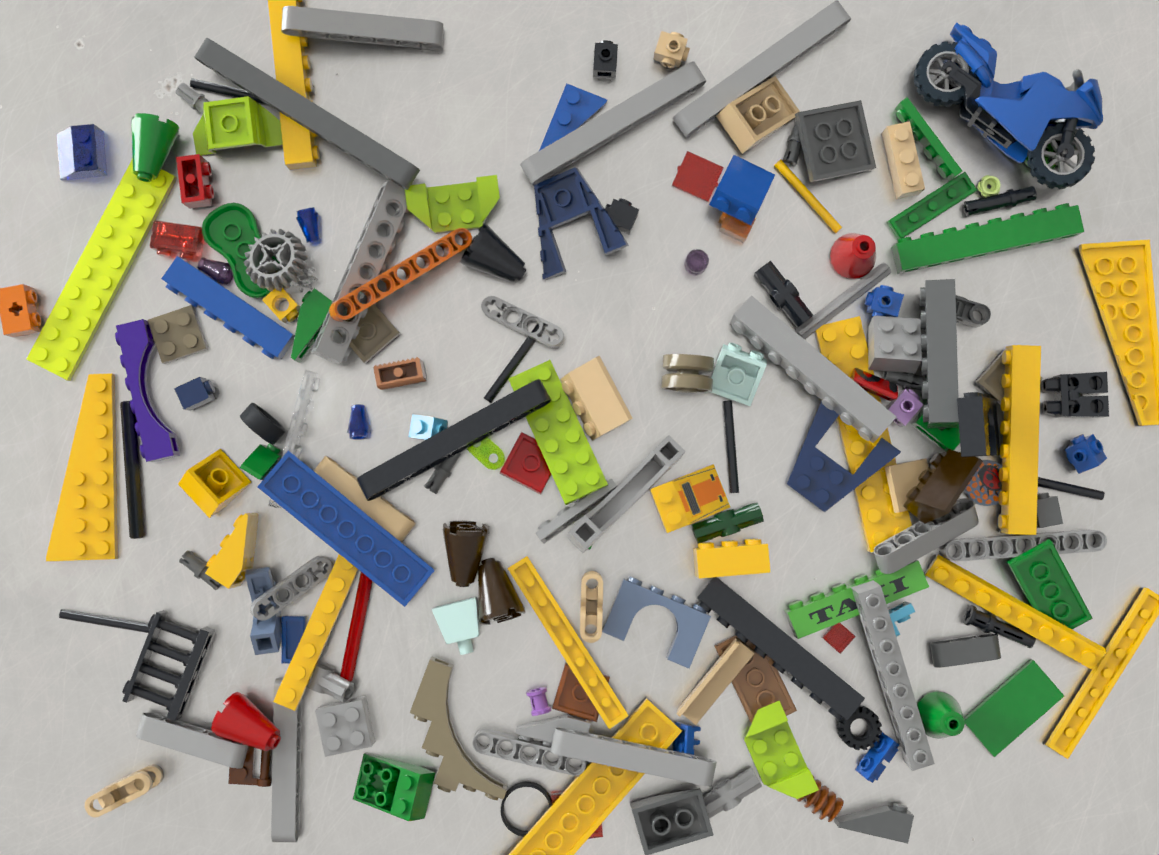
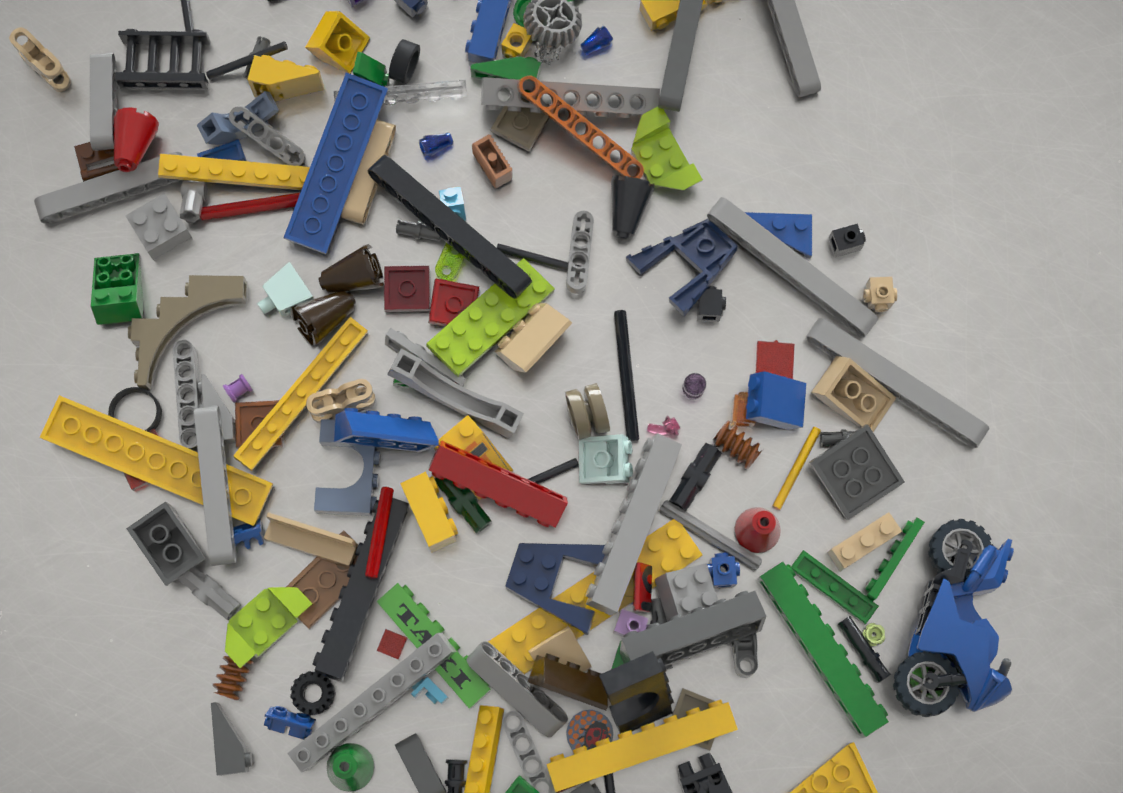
camera: 65 degrees right, 10 degrees down
none -> black bar [206,41,288,80]
none -> blue slope [334,408,439,452]
none -> red axle [365,487,394,578]
none -> dark red plate [384,266,430,312]
none -> red brick [429,440,568,528]
none -> black axle [614,310,639,442]
none -> clear pink plate [647,415,681,436]
none -> dark orange piece [713,420,763,470]

